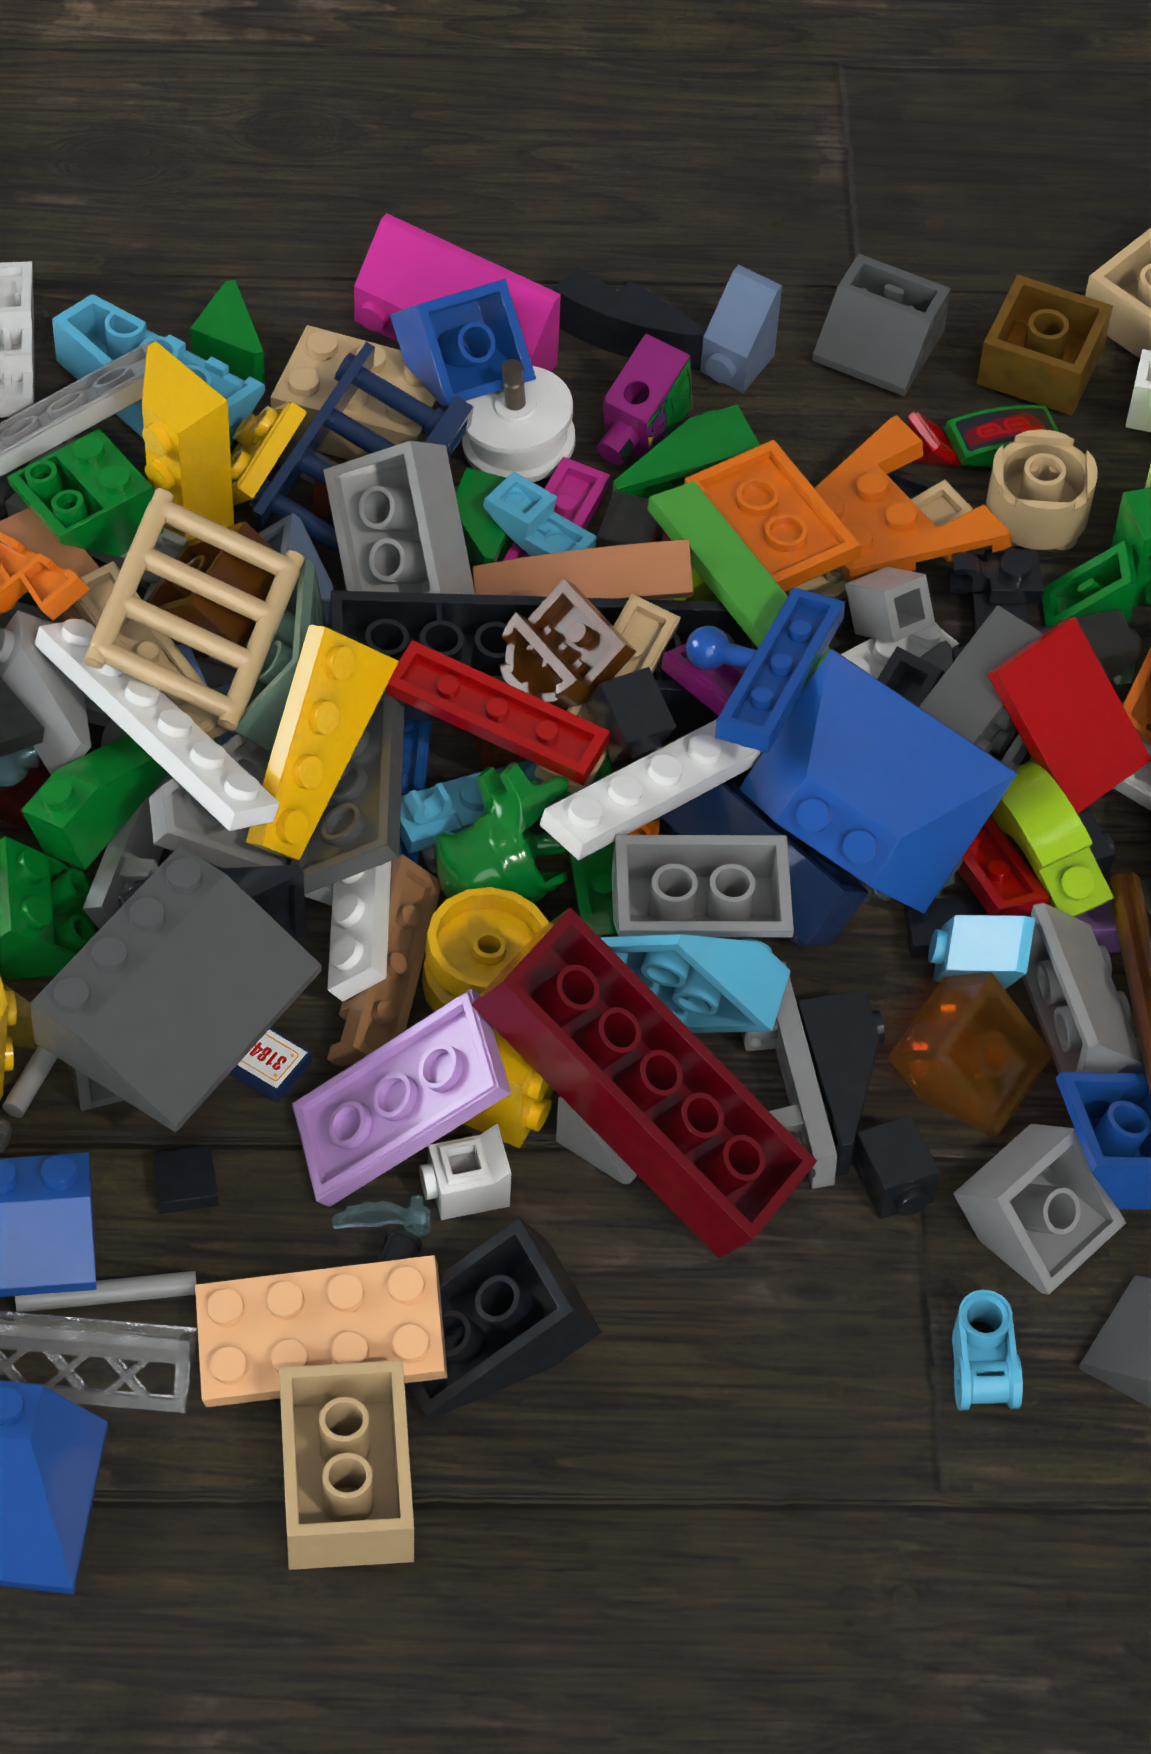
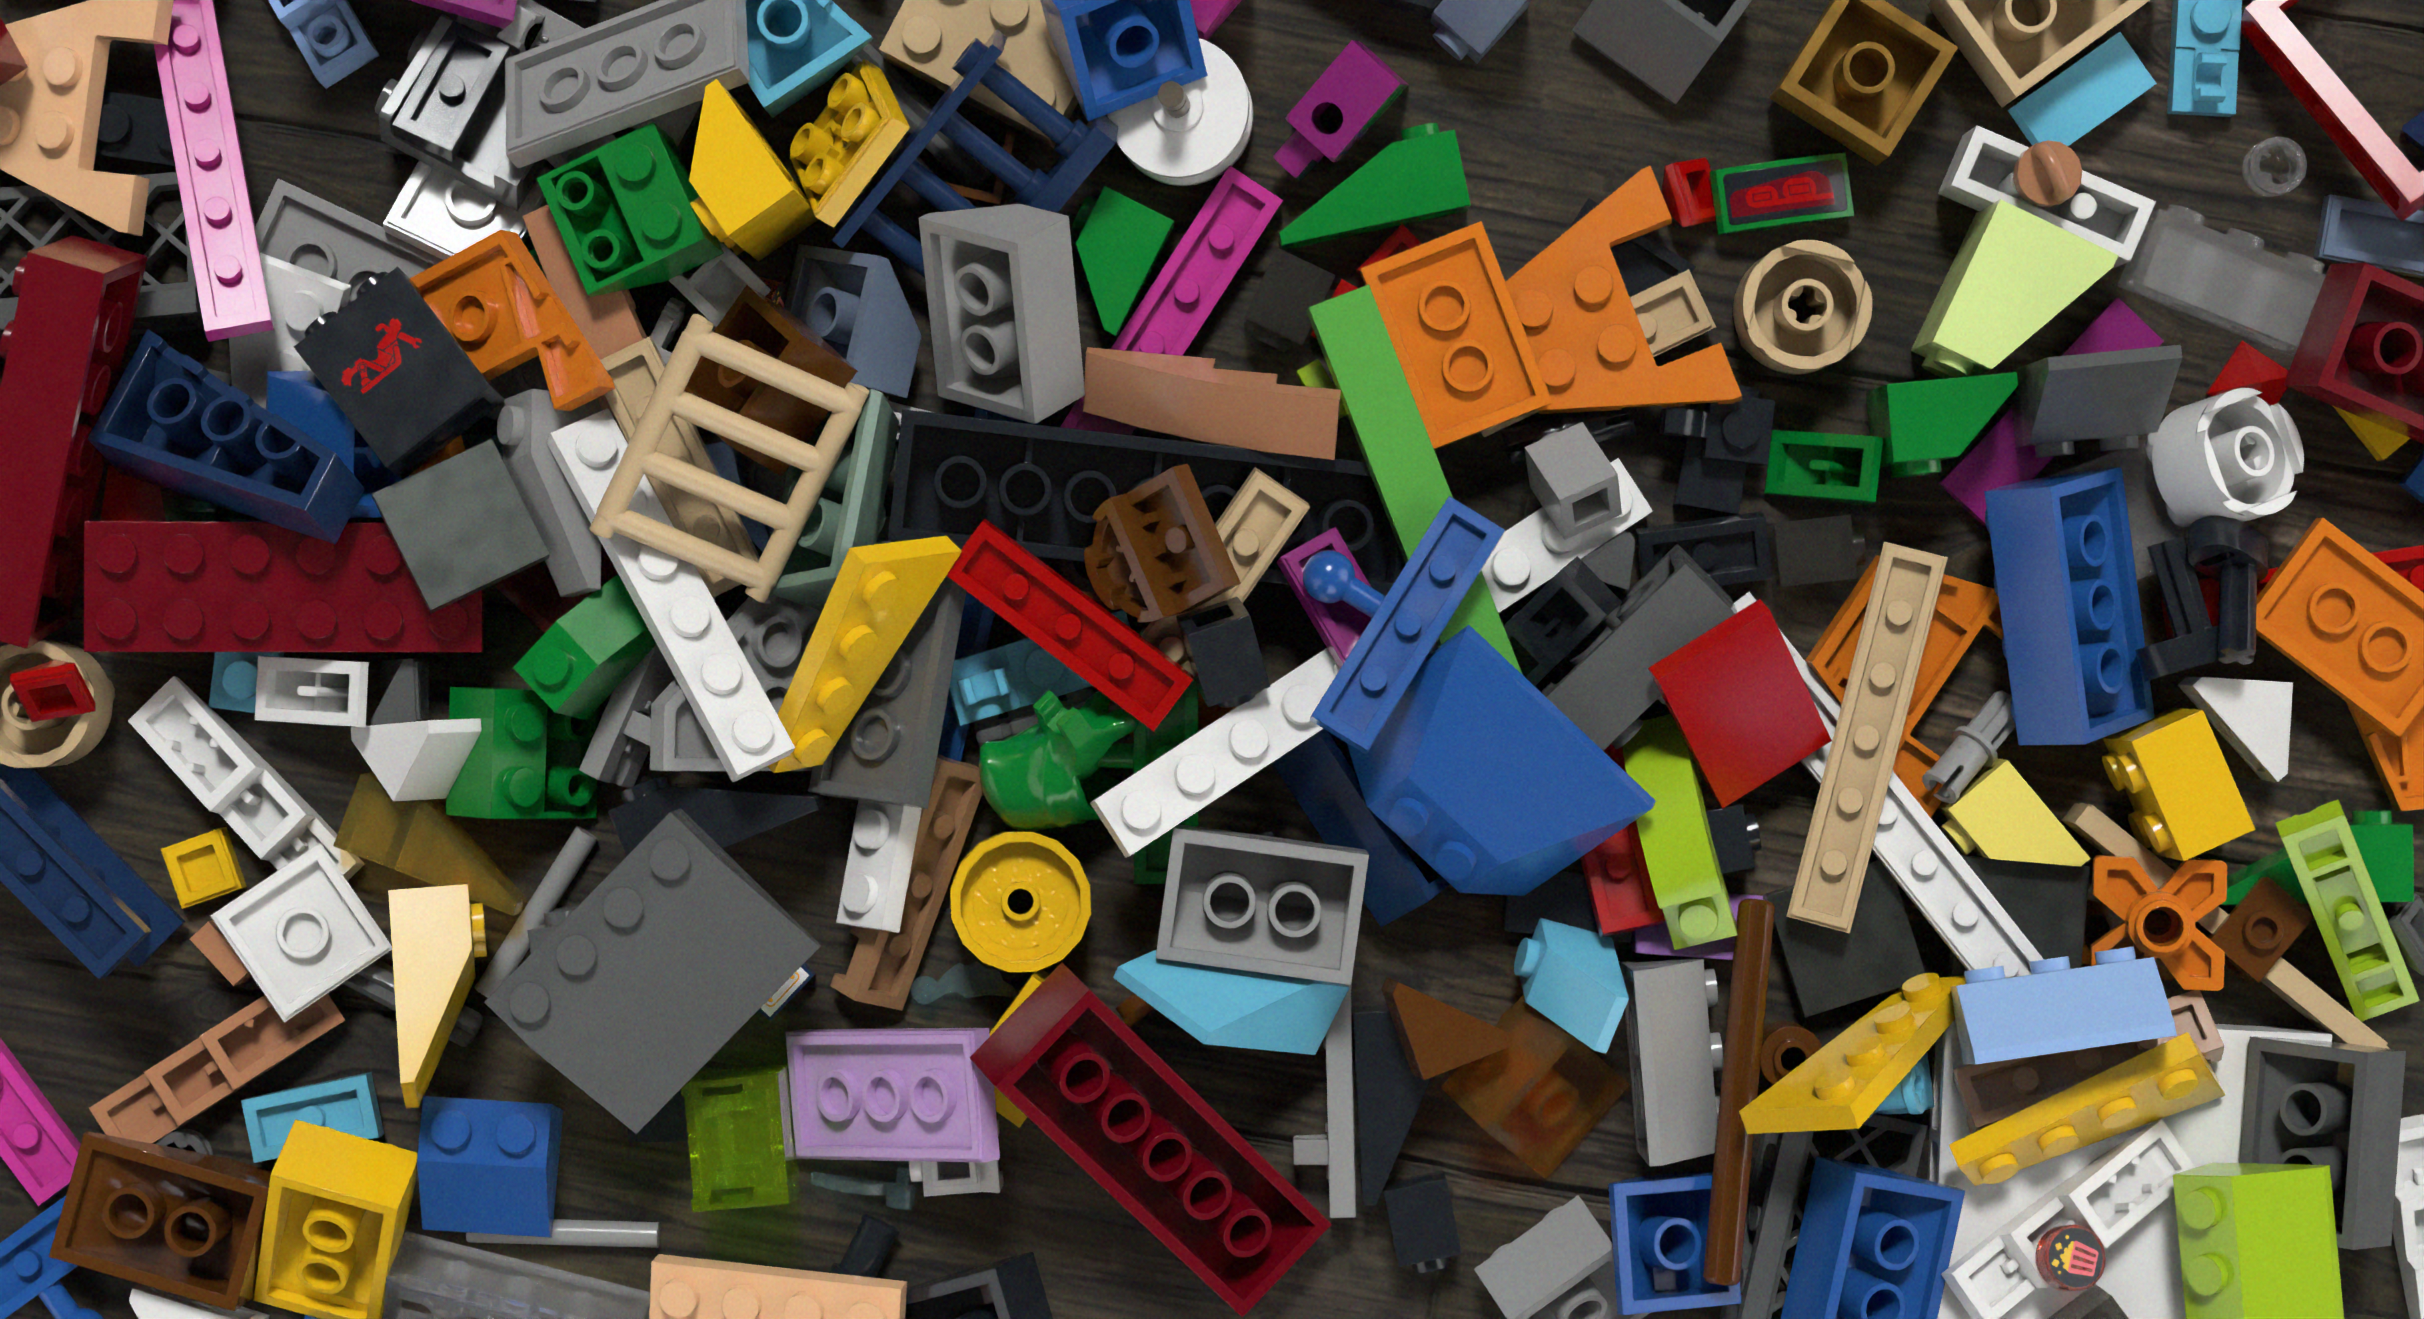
camera: 10 degrees right, 35 degrees up
medium azure slope [483,471,598,556] -> none
none -> clear neon green piece [681,1064,799,1212]
none -> reddish brown slope [1381,977,1515,1080]

